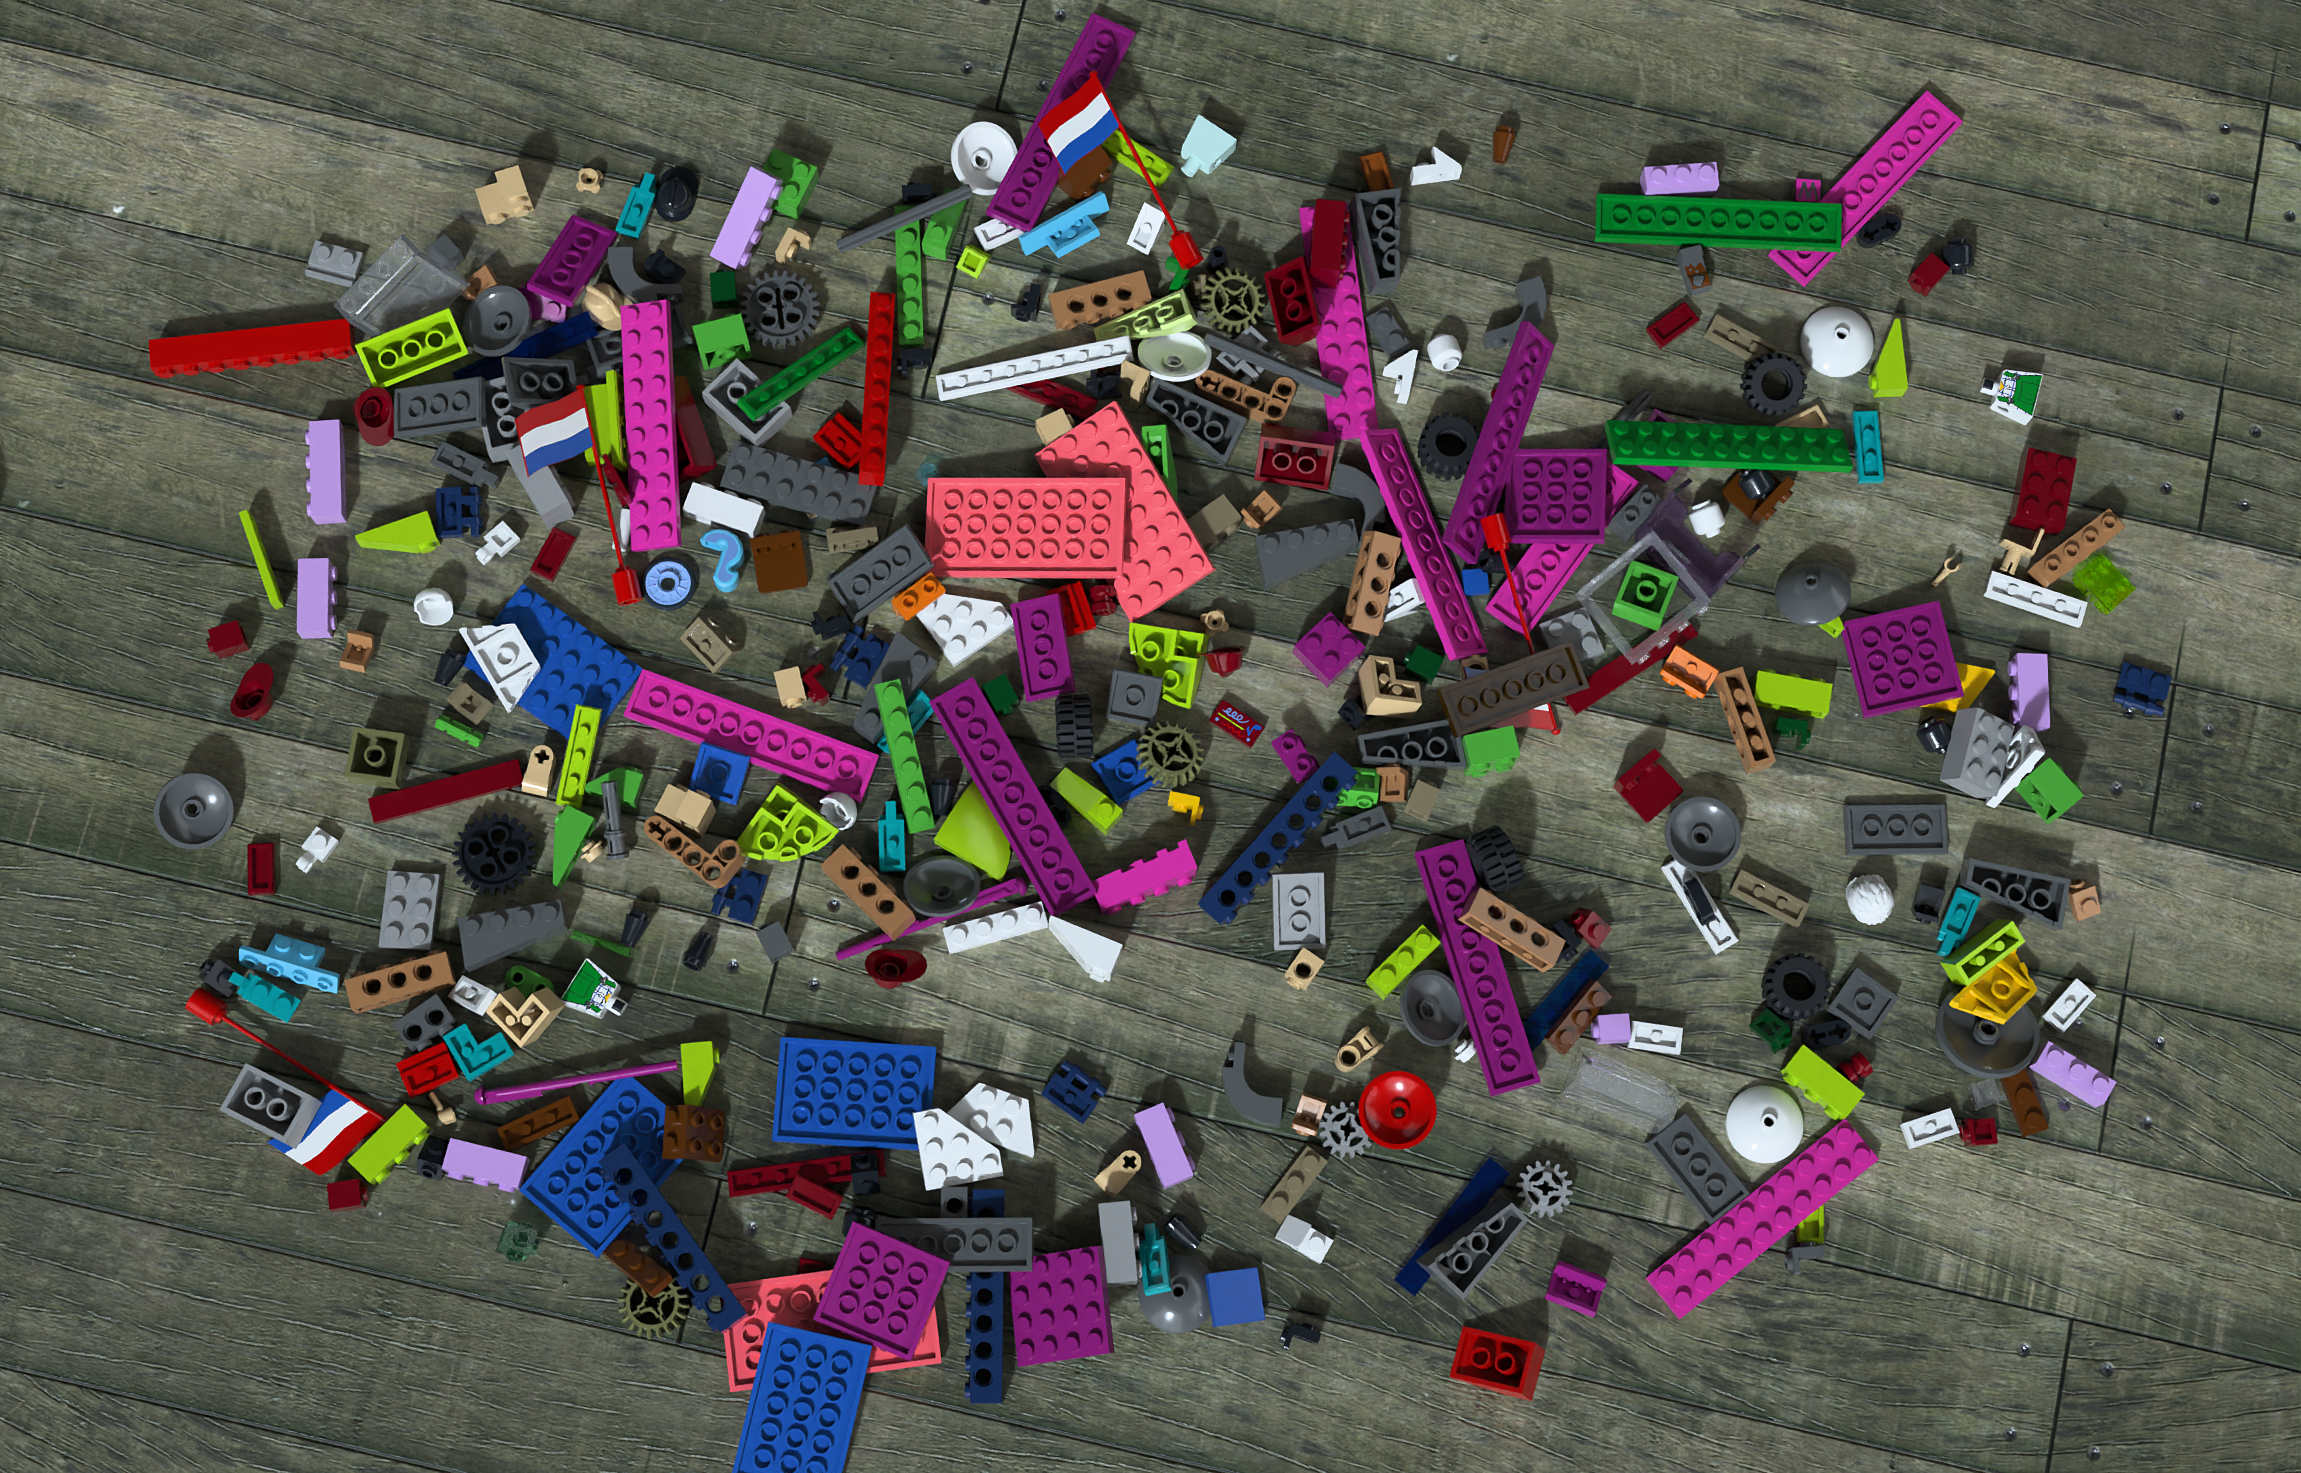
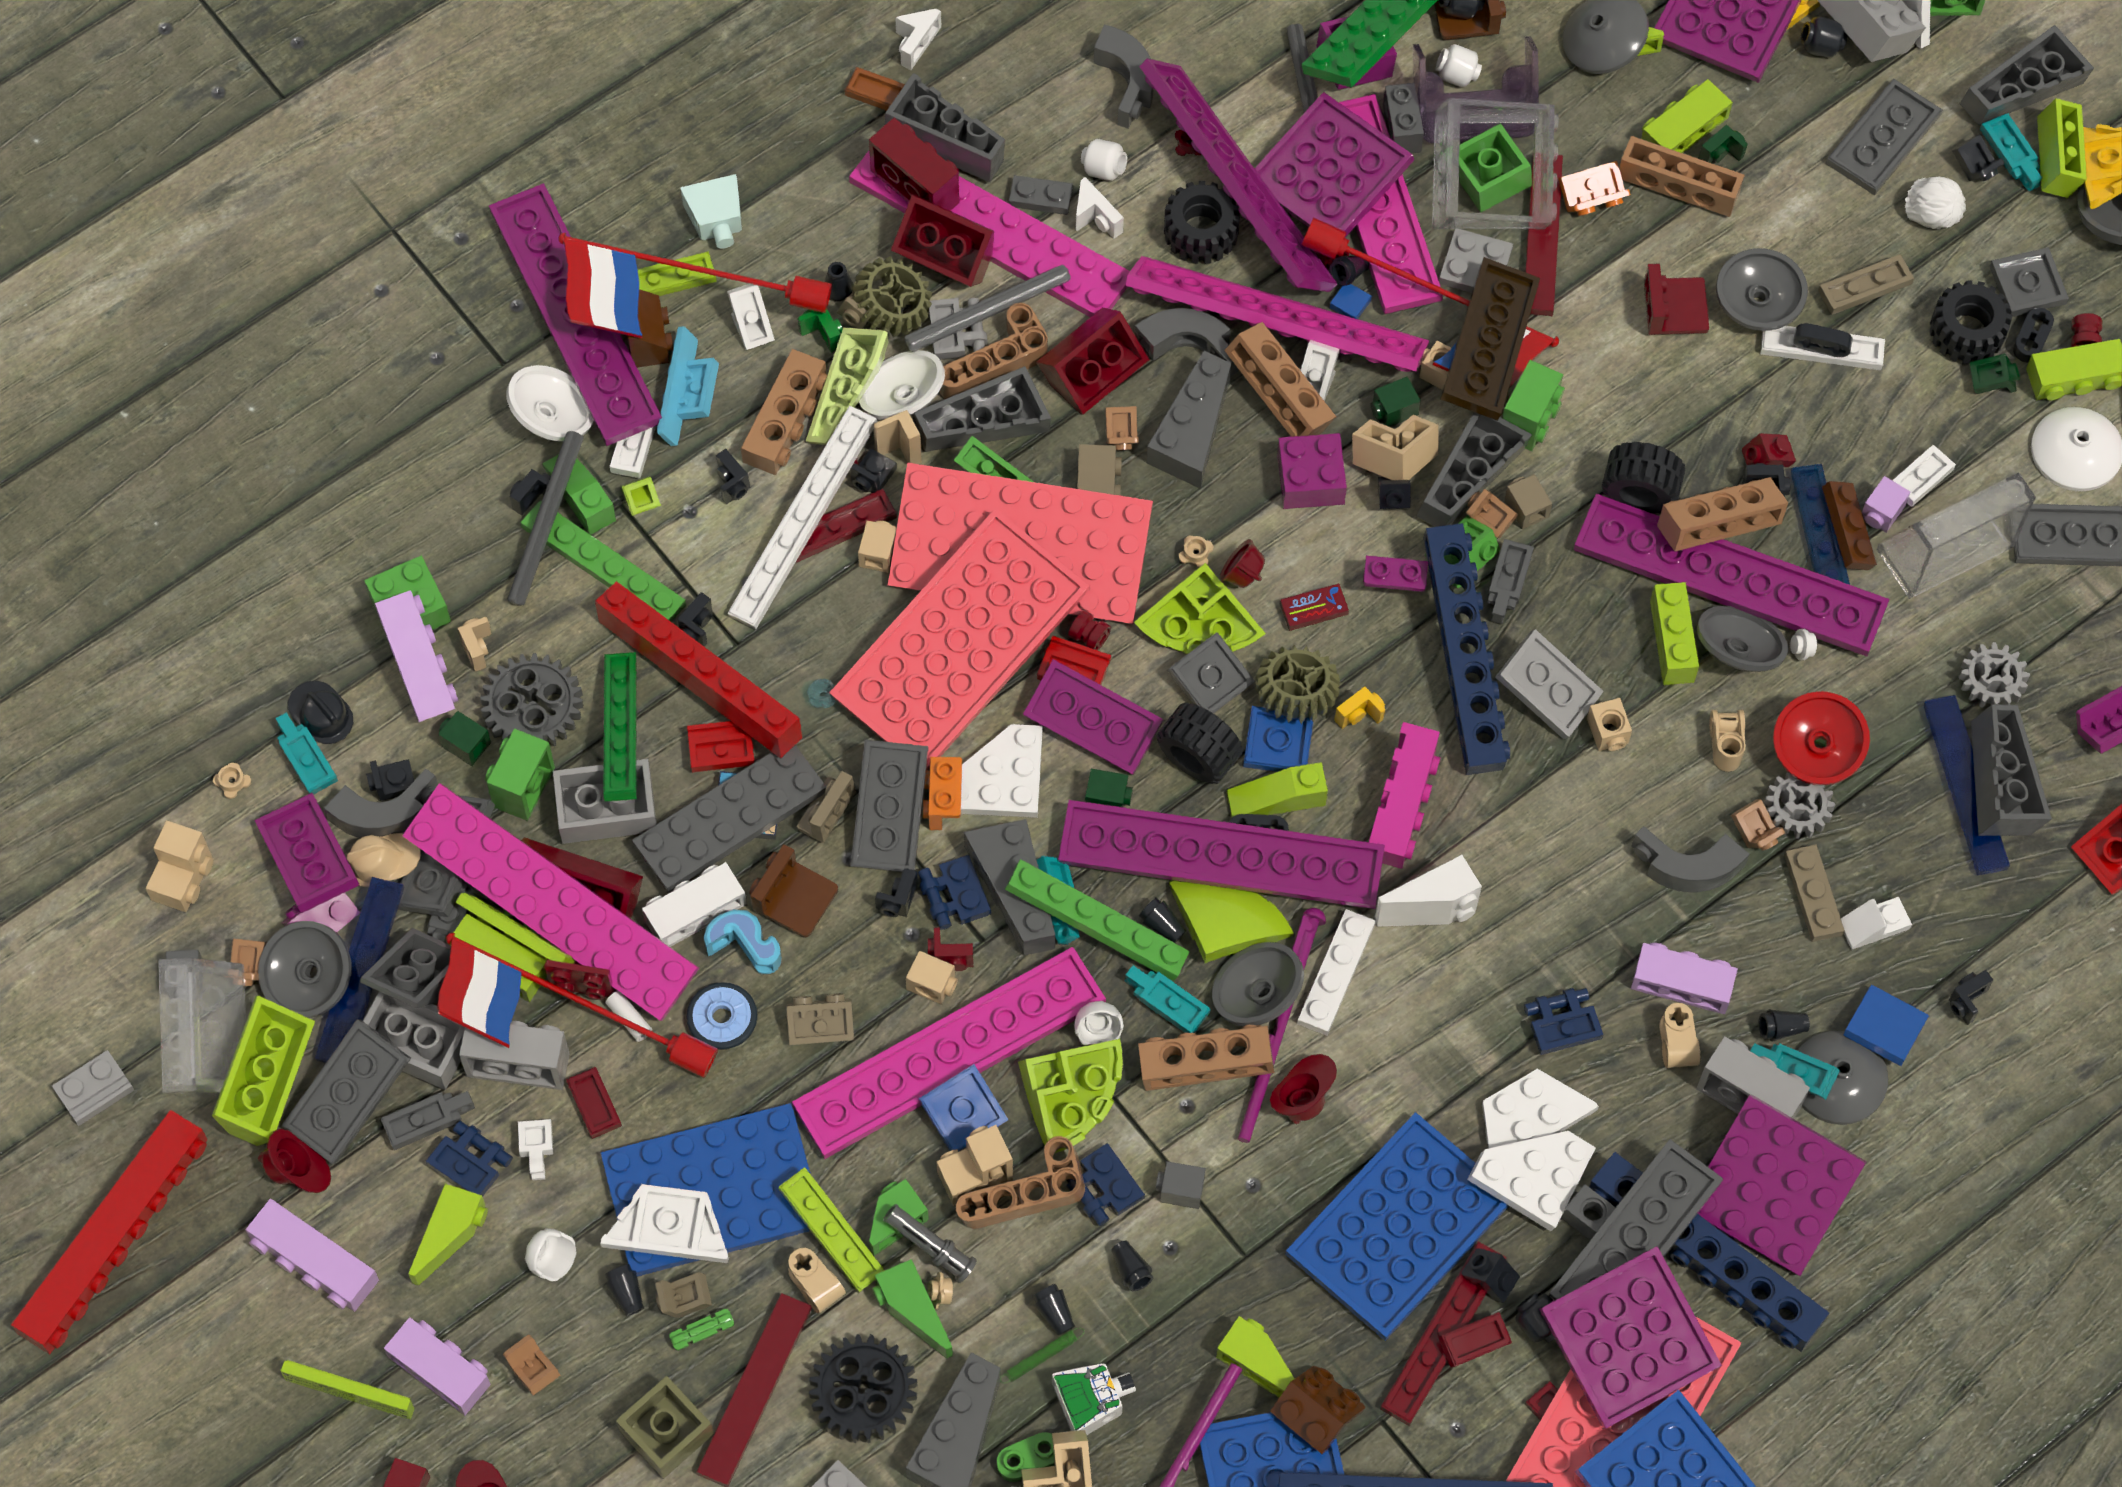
camera: 45 degrees left, 10 degrees down
medium nougat bracket [2068,878,2101,921] -> none

